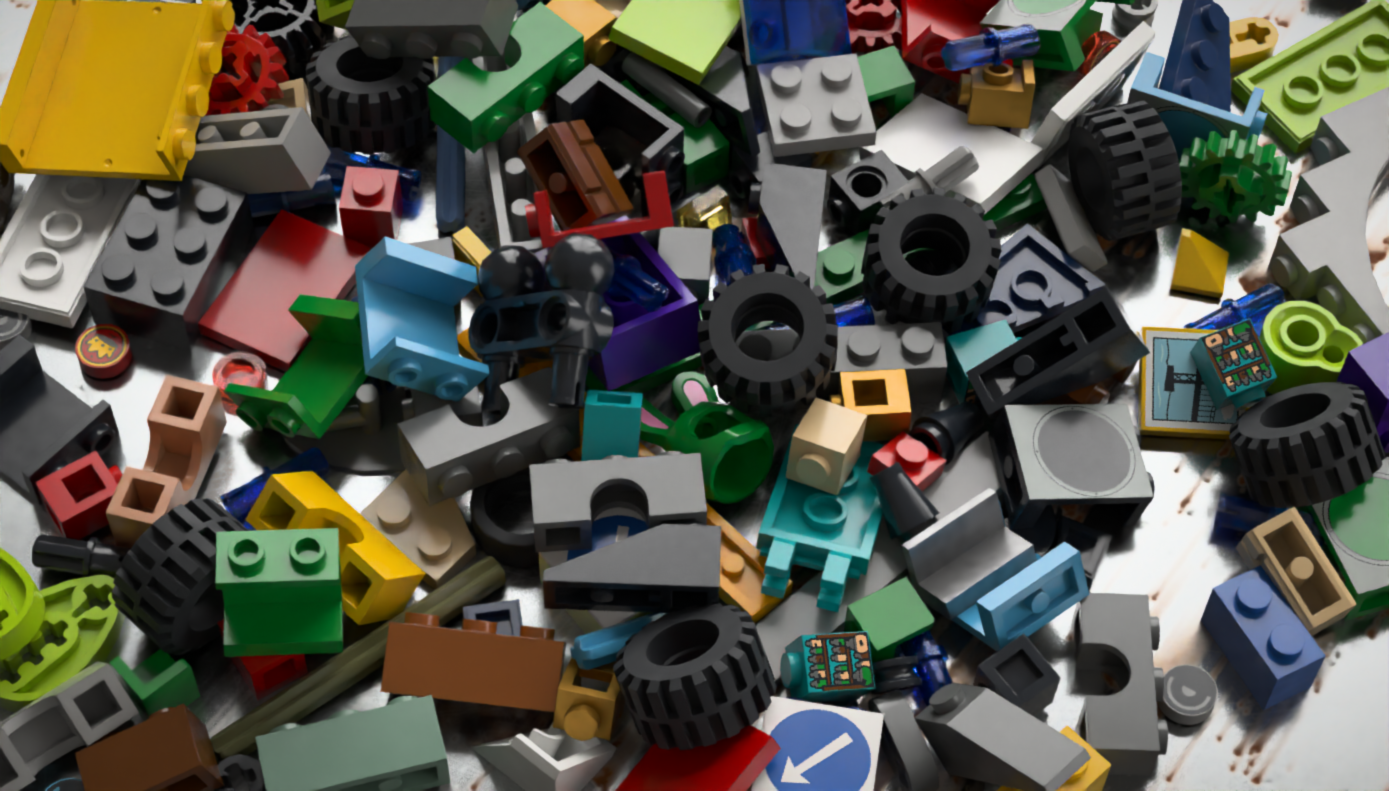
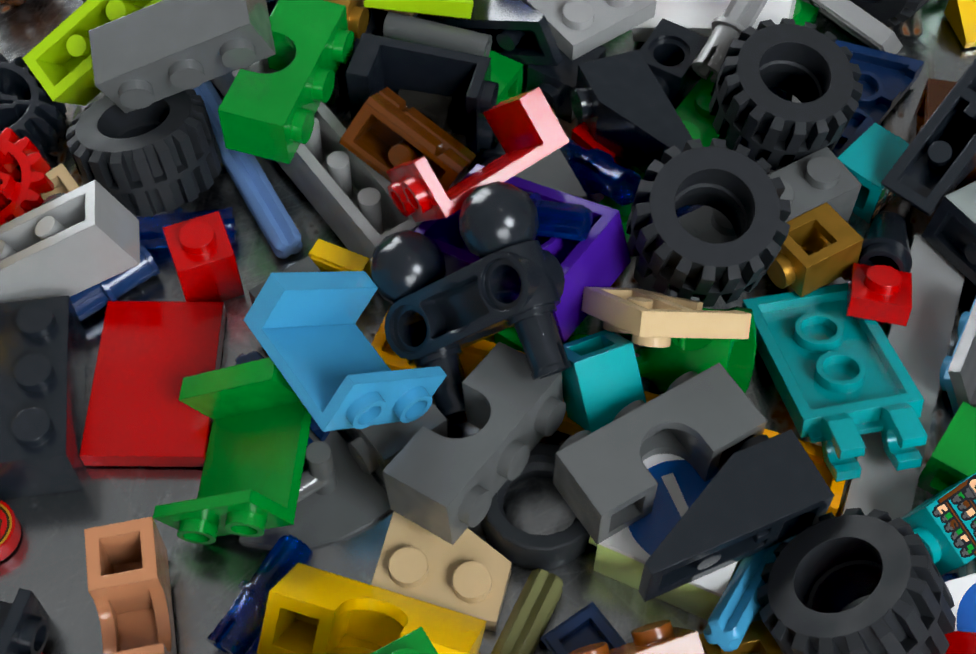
camera: 25 degrees left, 0 degrees up
clear red tile [212,351,268,406] -> none
tan brick [786,398,867,495] -> none
black cone [870,462,940,549] -> none
none -> tan wing [581,287,752,348]

